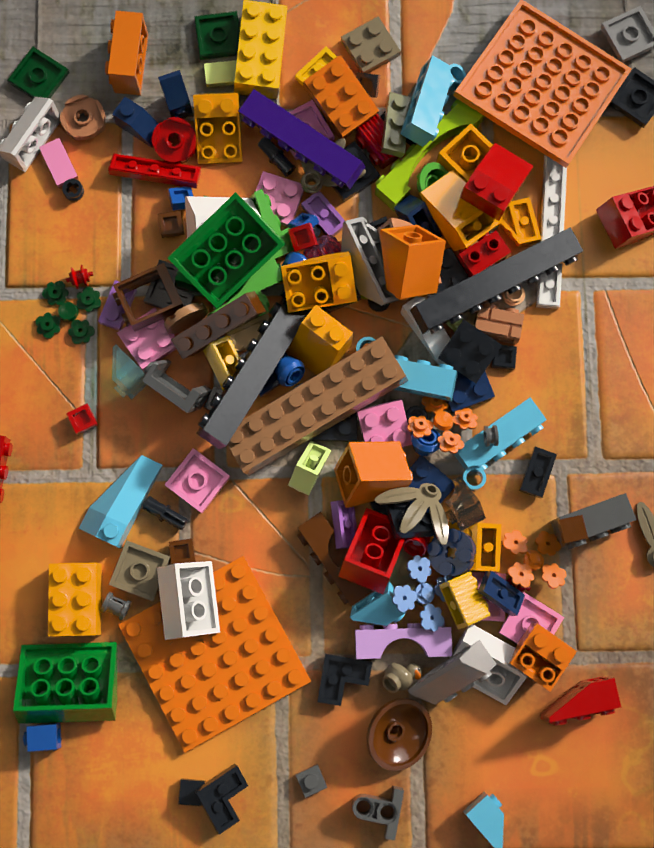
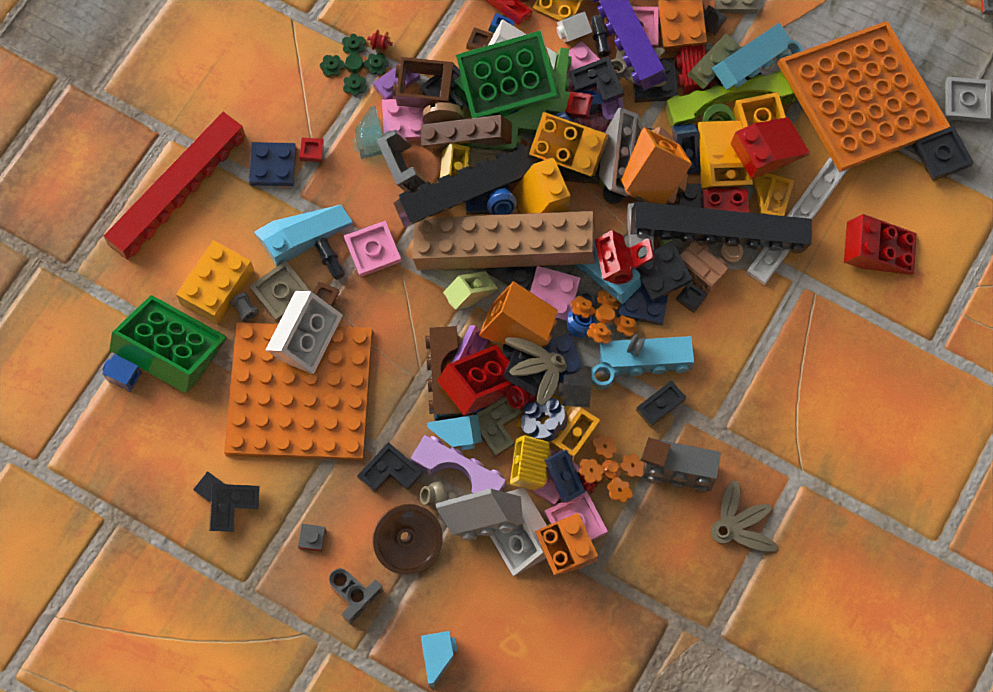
camera: 35 degrees right, 10 degrees down
medium blue plant [392,555,453,632] -> none
red slope [540,676,621,726] -> none
none -> dark blue plate [249,142,296,186]
none -> white brick [556,12,592,42]
none -> black plate [568,56,625,104]
none -> red piece [595,230,654,284]

